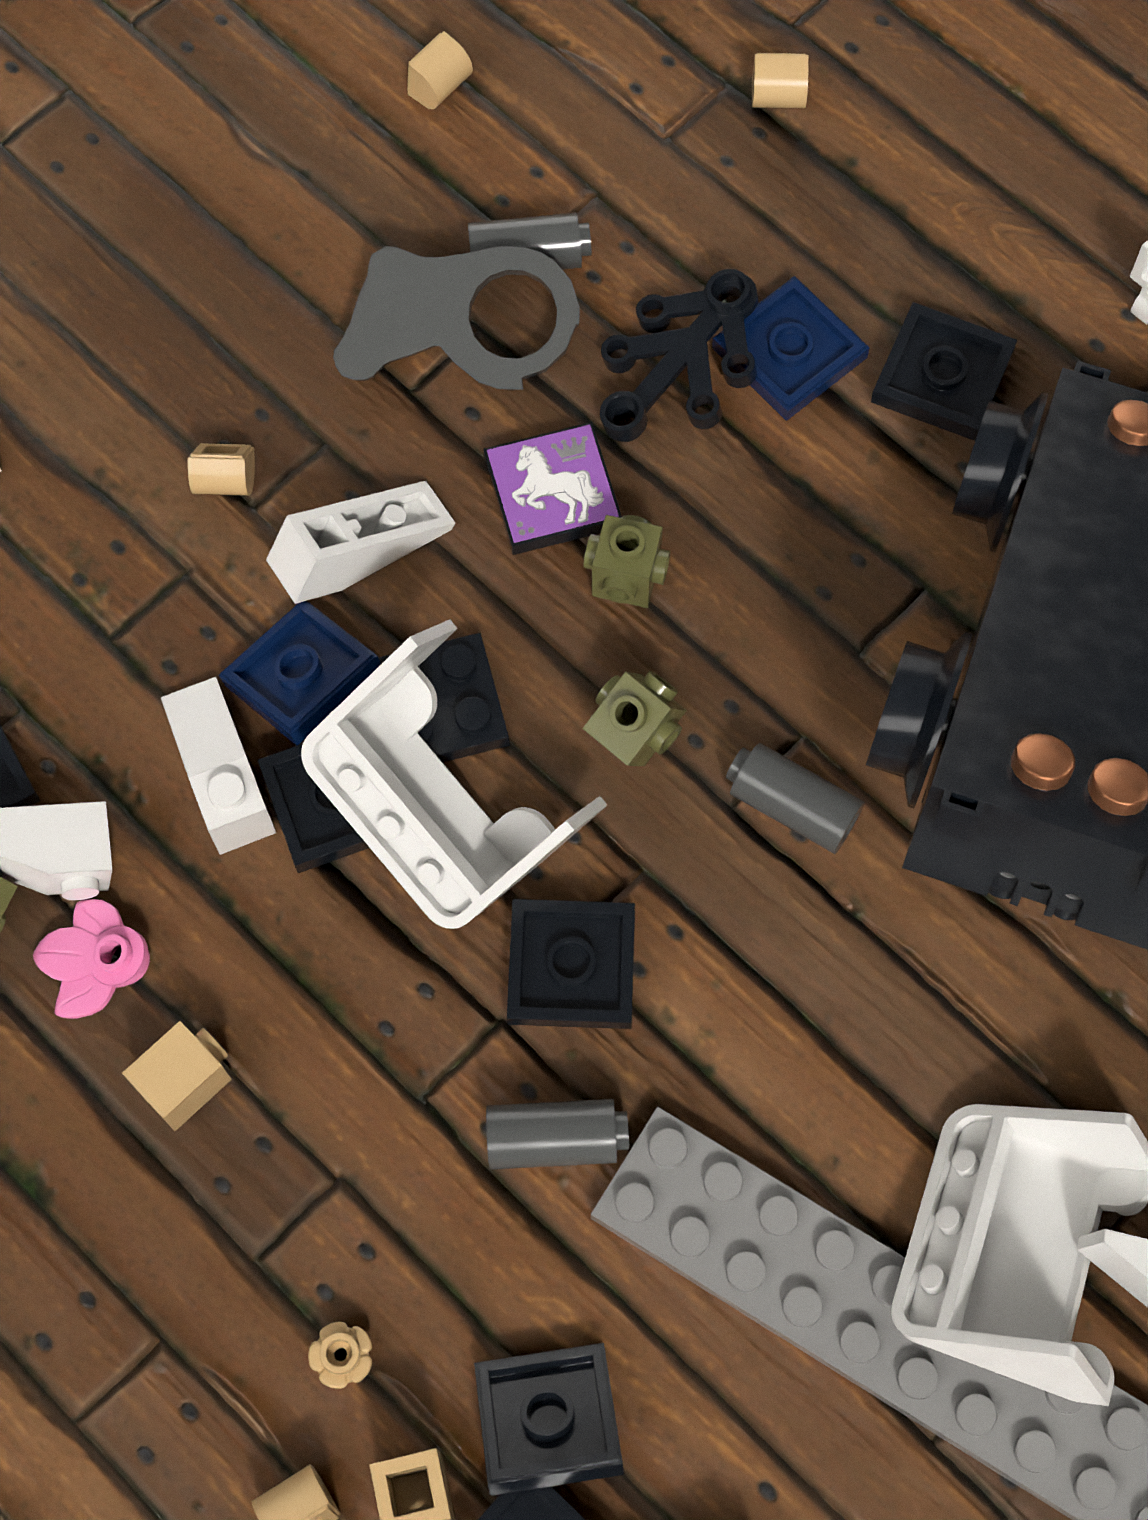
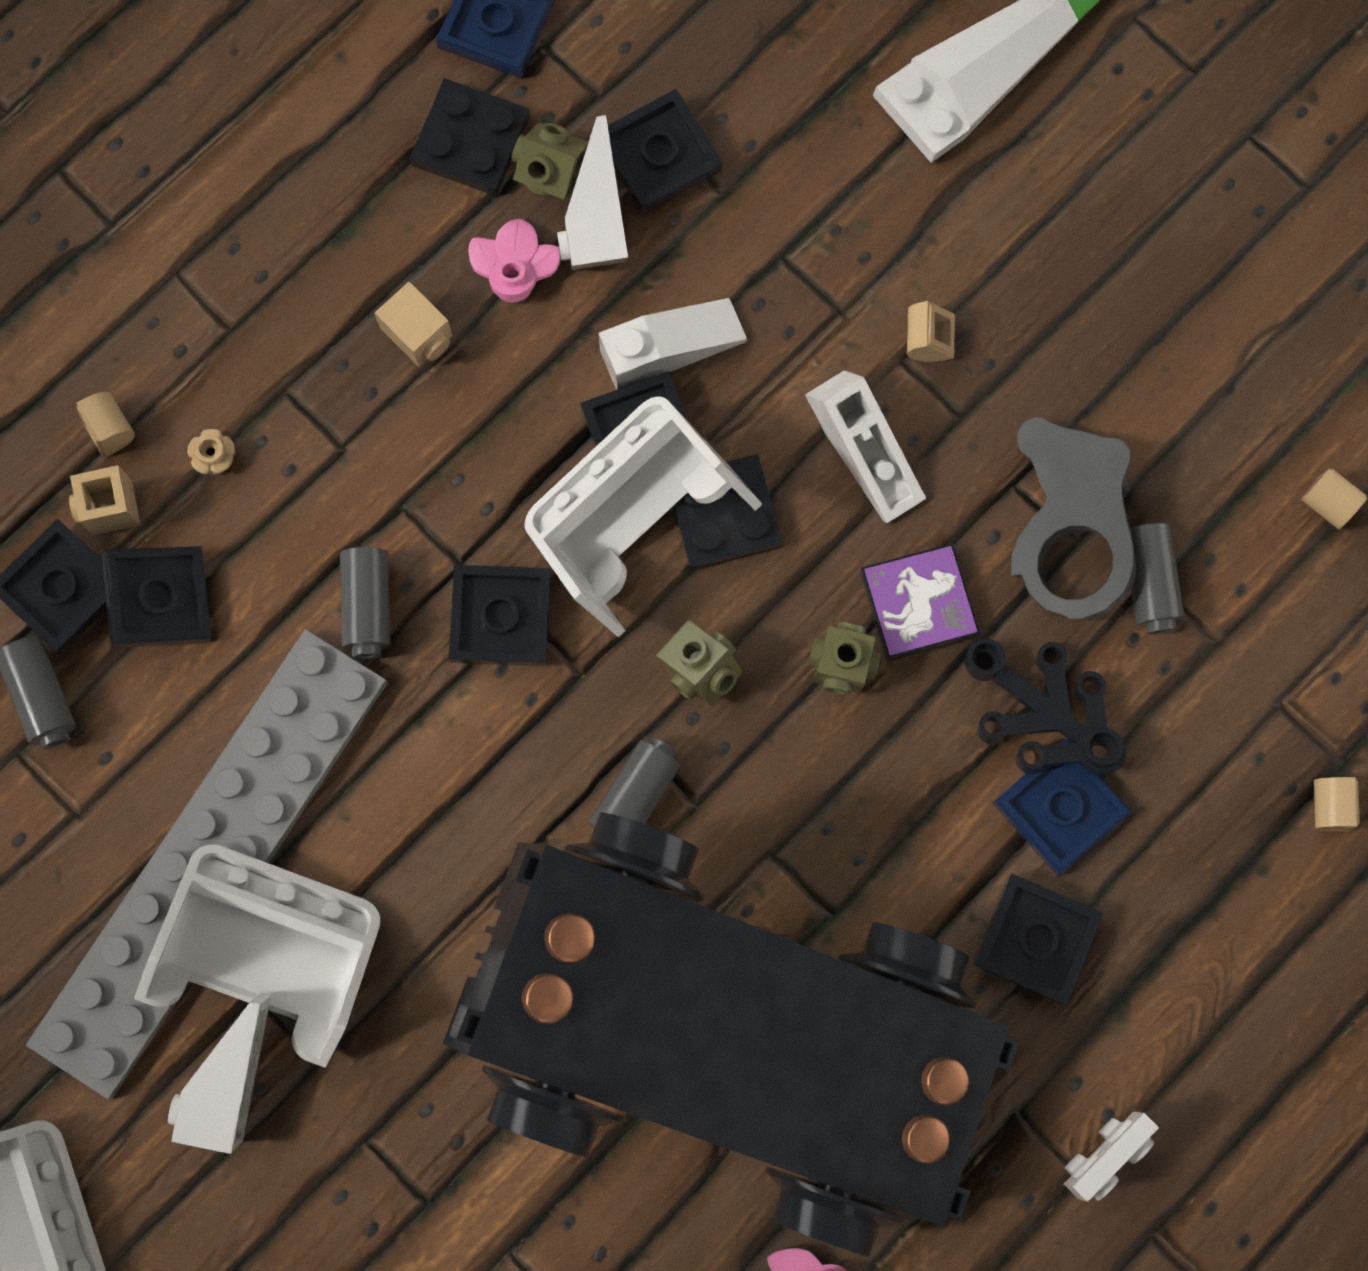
camera: 85 degrees right, 10 degrees up
dark blue tile [219,601,381,746] -> none

